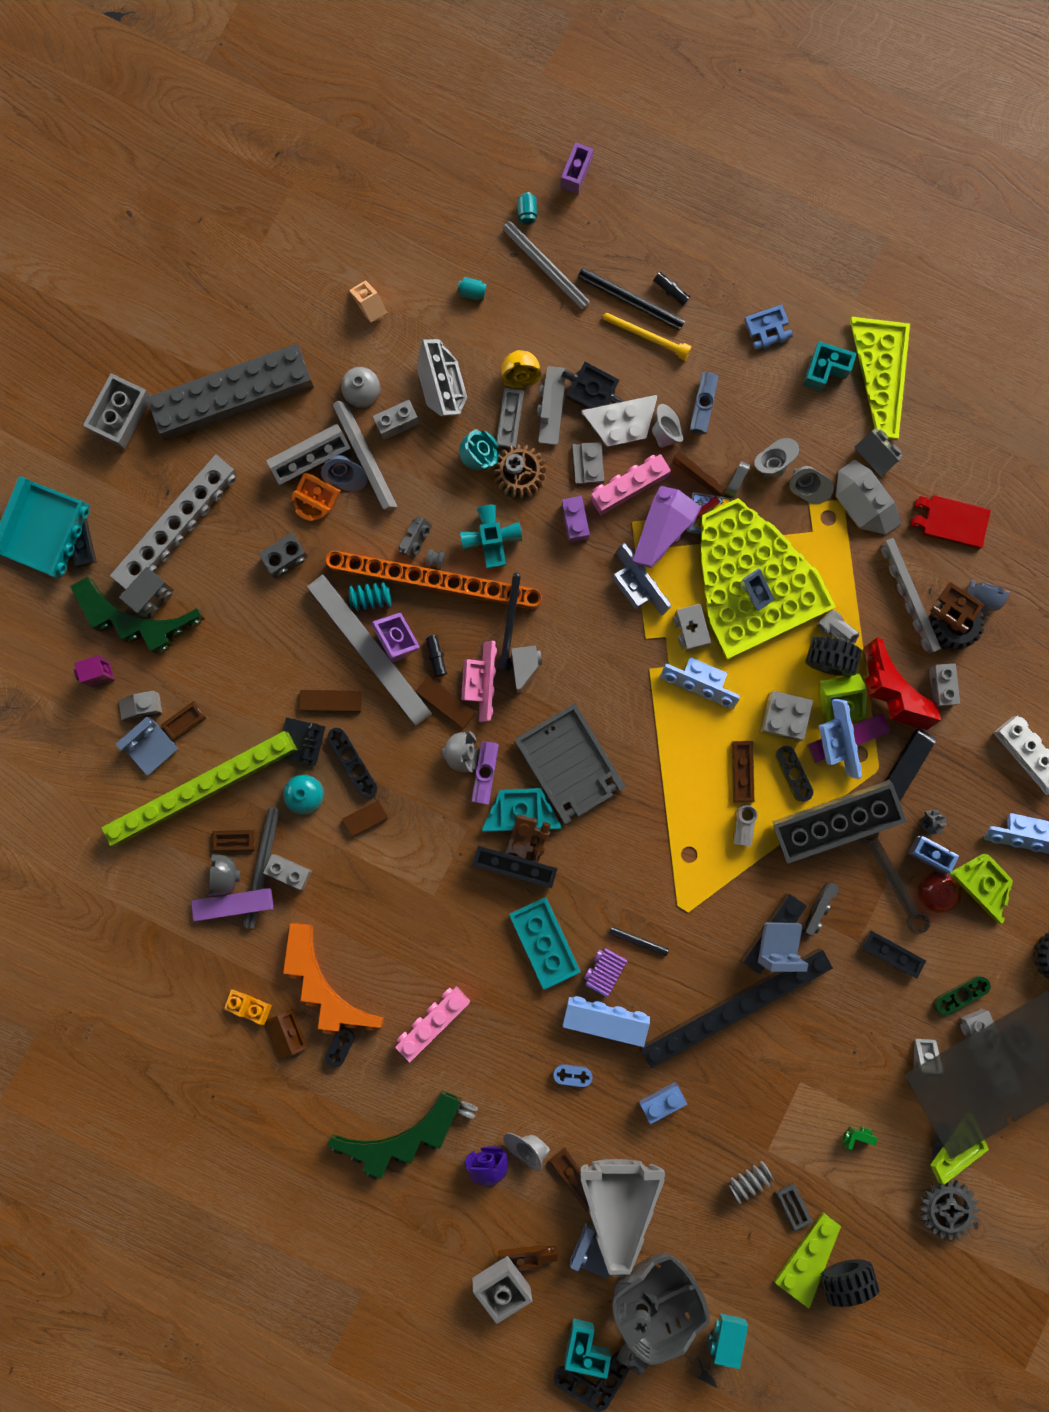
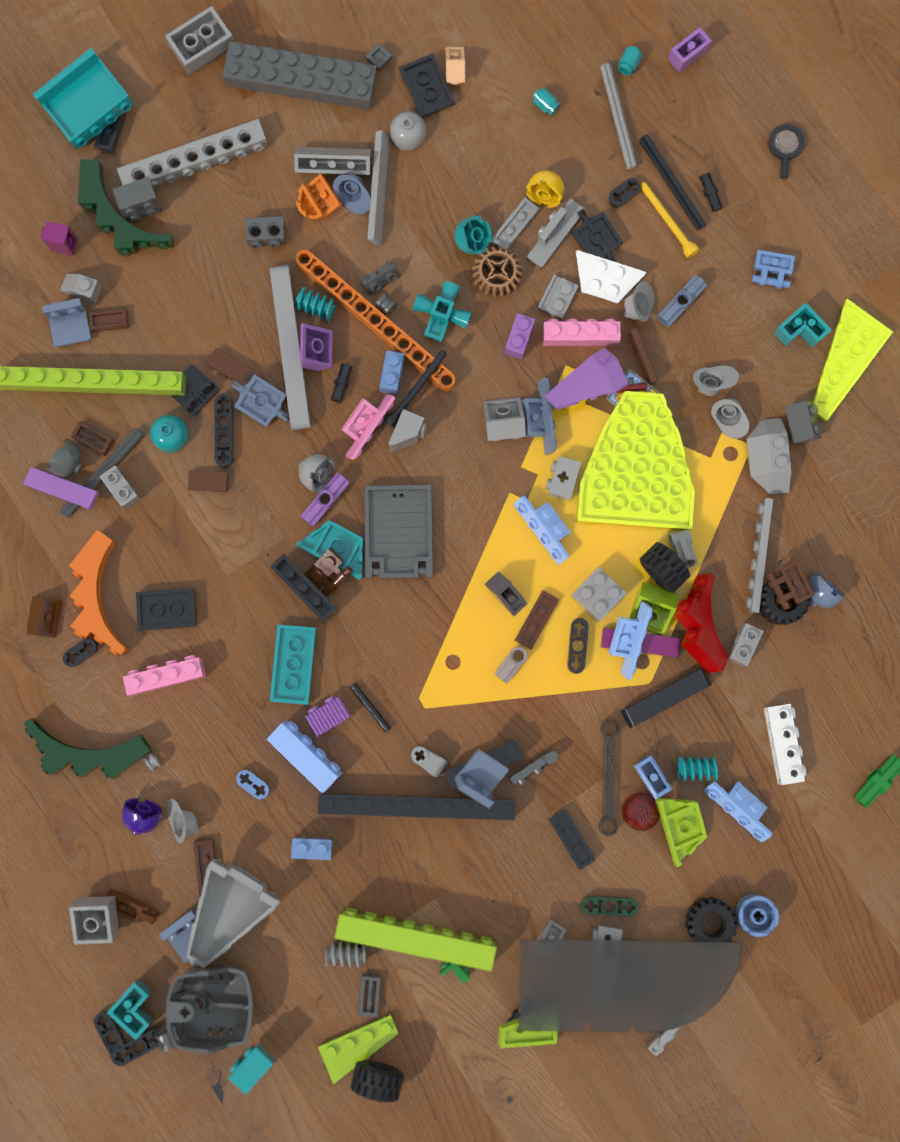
camera: 30 degrees right, 0 degrees up
light orange slope [224,989,272,1025] -> none
light grey brick [373,400,419,440] -> none
reddish brown tile [416,676,476,729] -> none
light grey wedge [417,339,467,416] -> none
light grey bush [506,454,524,474] -> none
dark grey beam [725,461,750,499] -> none
sand blue slope [740,568,775,611] -> none
dark grey brick [772,780,907,864] -> none
red tile [910,495,991,549] -> none
dark grey gear [919,1180,980,1240] -> none
dark grey gear [920,810,947,835] -> none
none -> black plate [136,588,197,631]
none -> sand blue plate [230,374,289,427]
none -> lime brick [335,908,496,971]
none -> dark grey plate [366,43,392,71]
none -> medium blue brick [379,351,405,395]
none -> black plate [399,53,455,119]
none -> light grey piece [411,746,448,778]
none -> light grey slope [483,397,526,441]
none -> dark grey slope [484,571,528,616]
none -> black beam [608,178,640,208]
none -> teal piece [676,756,718,781]
none -> black piece [768,124,805,179]

